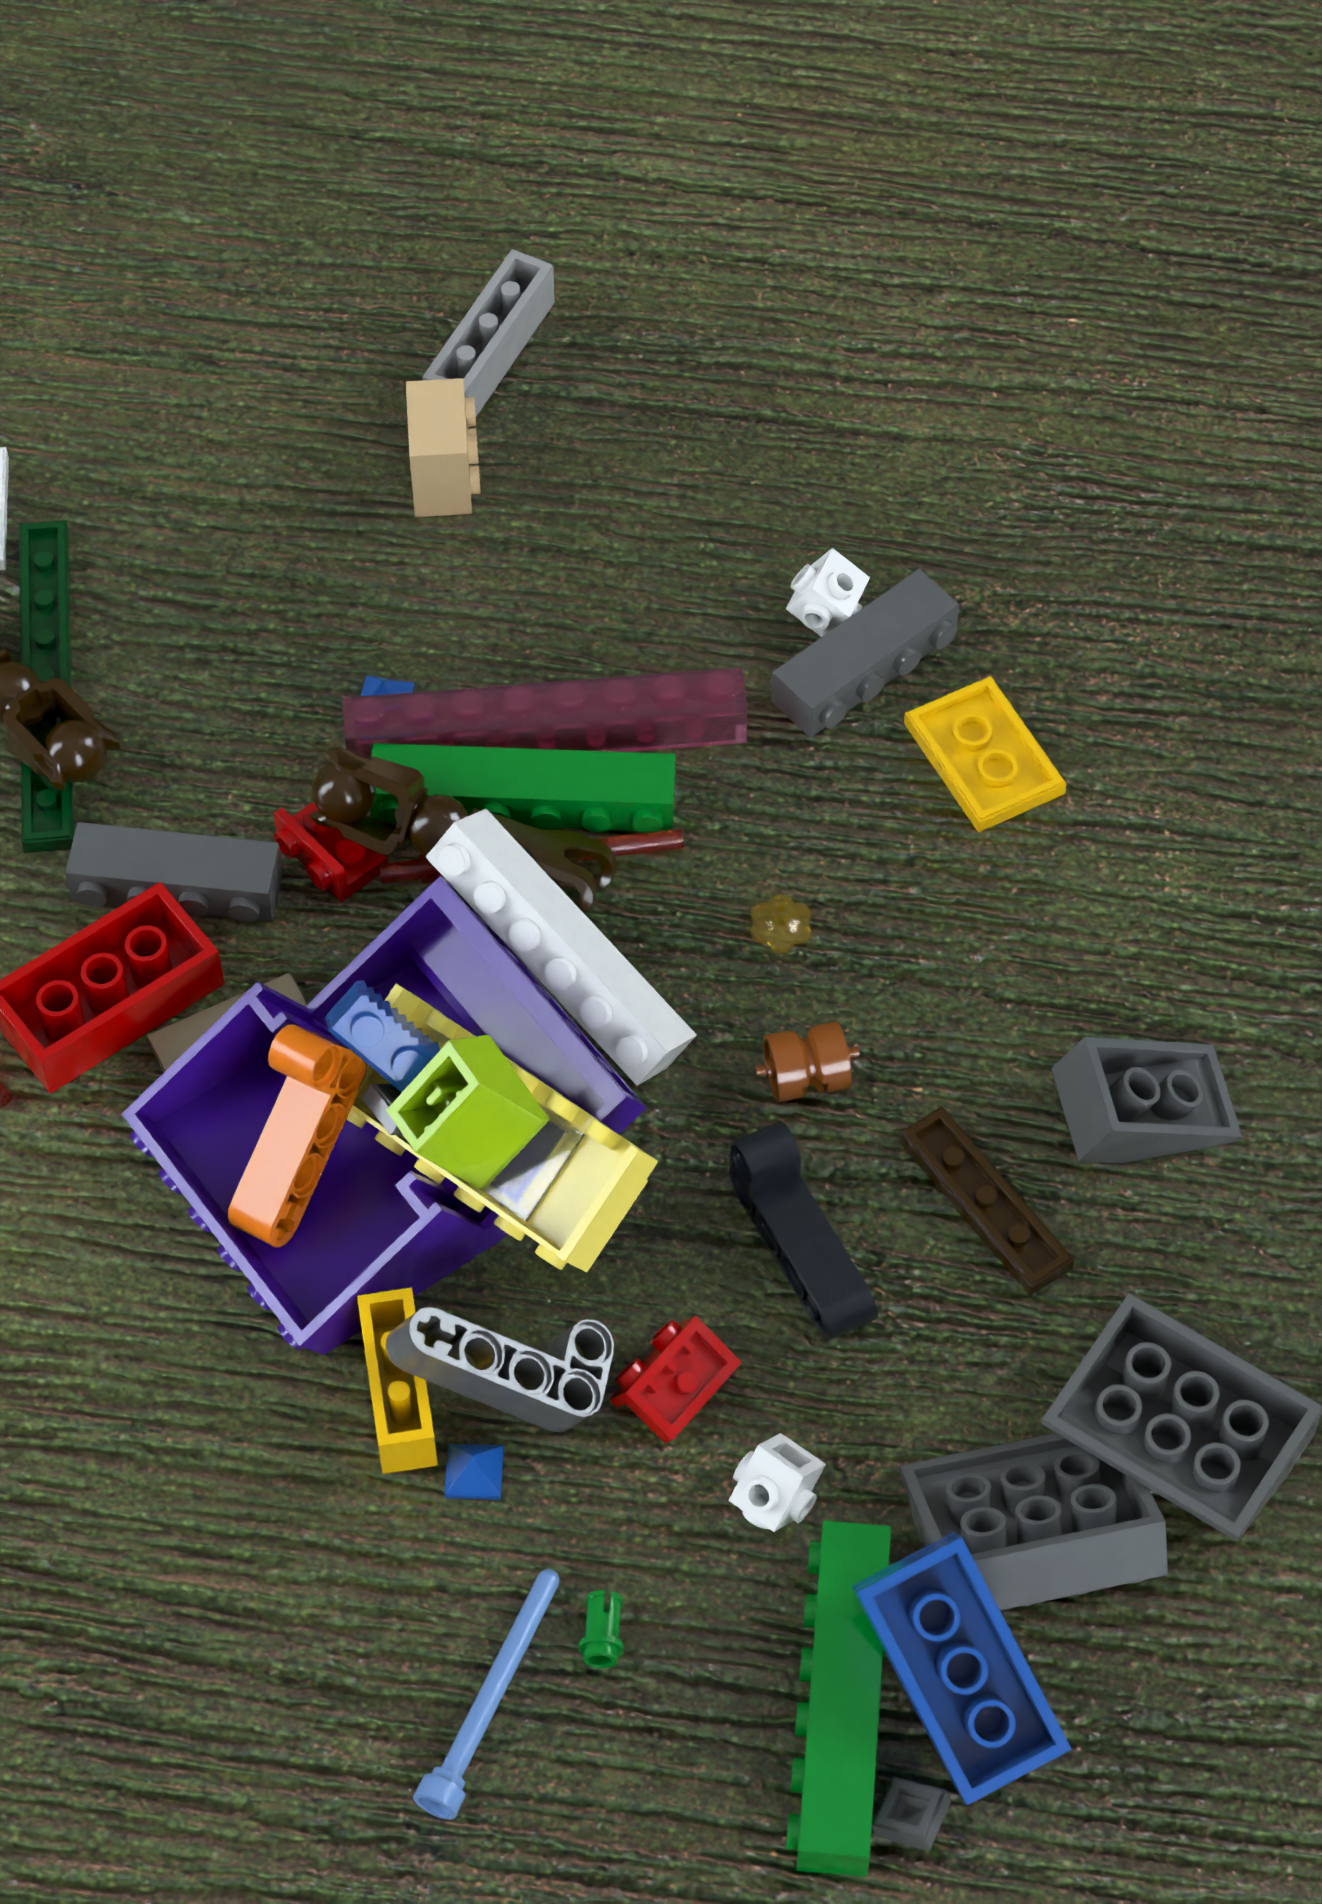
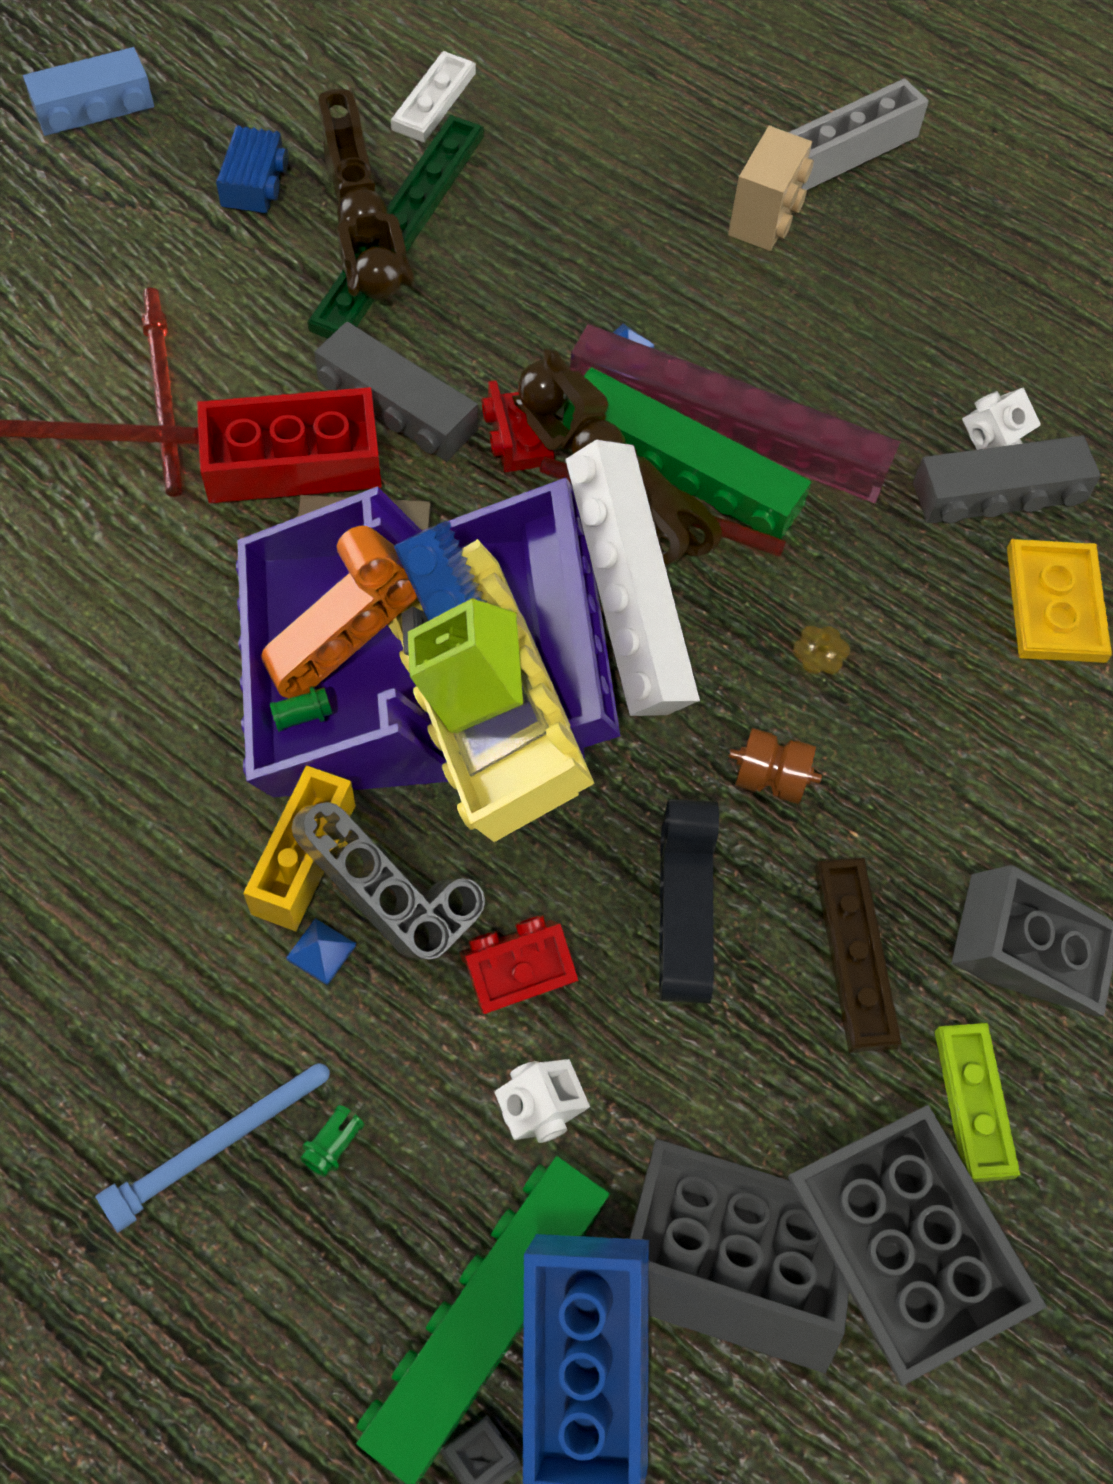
camera: 25 degrees right, 5 degrees up
none -> green pin [270,686,333,731]
none -> lime tile [935,1023,1020,1182]

